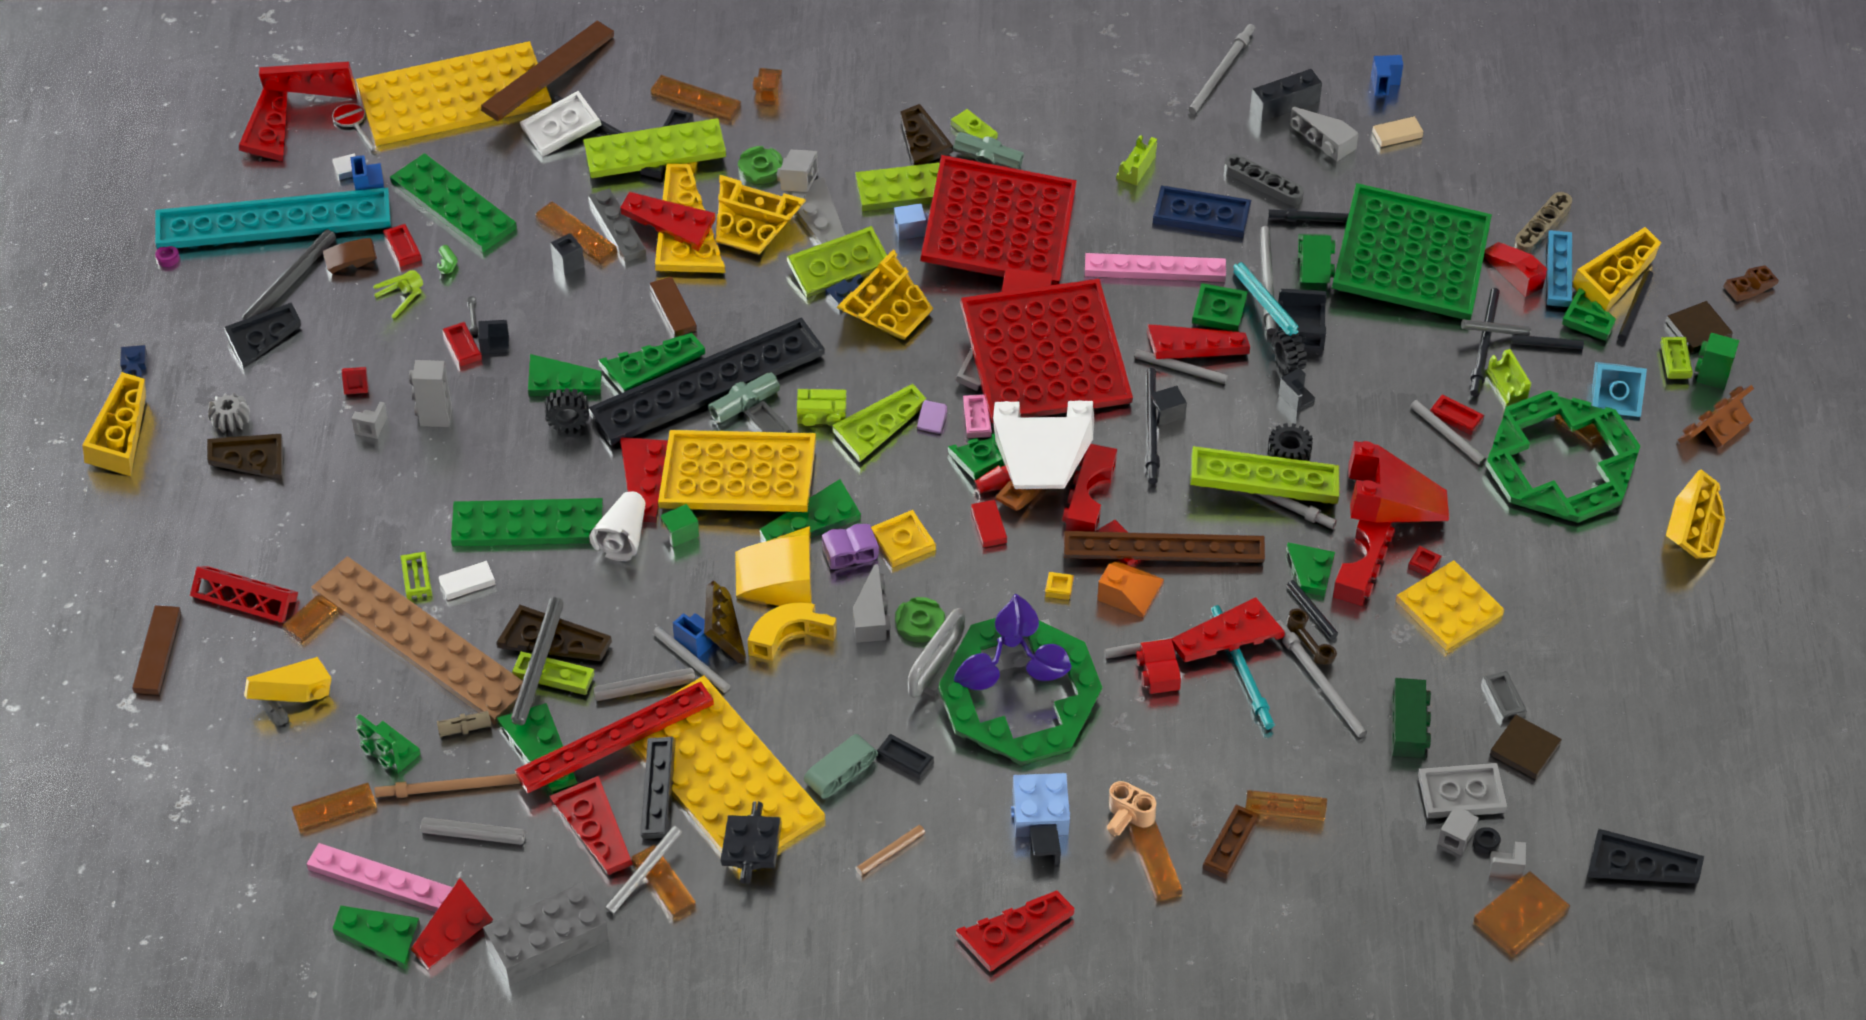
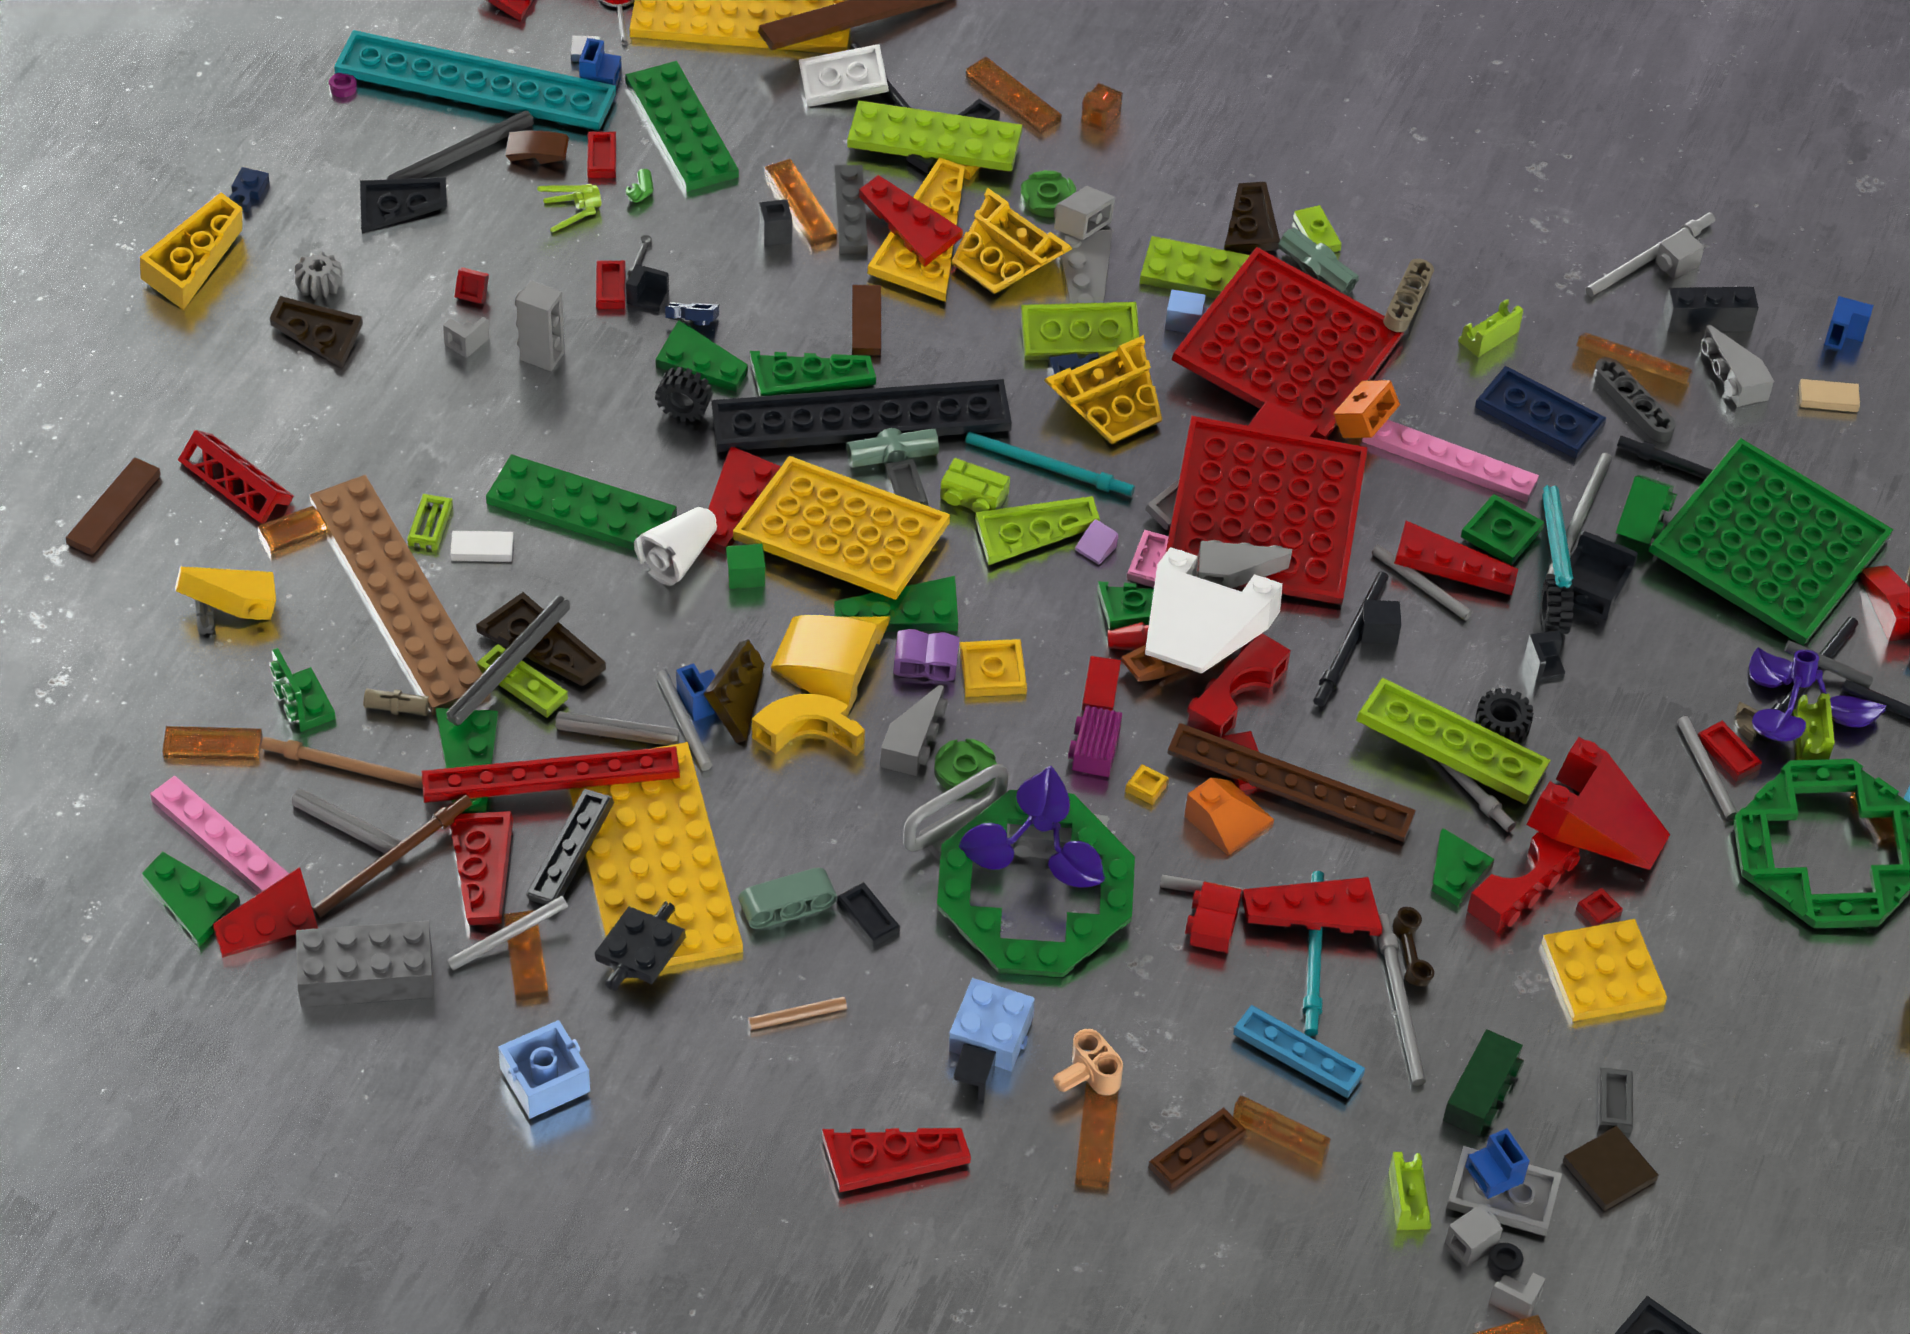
camera: 20 degrees right, 0 degrees up
black bar [1287,580,1338,640] -> none
none -> reddish brown bar [312,795,472,918]
none -> light blue brick [498,1020,590,1119]
none -> dark blue plate [665,302,719,325]
none -> teal bar [965,432,1135,497]
none -> magenta brick [1068,705,1122,777]
none -> light grey slope [1197,540,1292,588]
none -> dark azure plate [1233,1005,1365,1098]
none -> orange brick [1333,380,1400,438]
none -> dark tan beam [1383,259,1434,332]
none -> lime hinge [1389,1152,1431,1230]
none -> blue piece [1465,1128,1530,1199]
none -> clear orange tile [1576,332,1693,384]
none -> light grey brick [1655,230,1704,279]
none -> dark tan tile [1735,702,1758,742]
none -> dark purple plant [1749,647,1886,741]

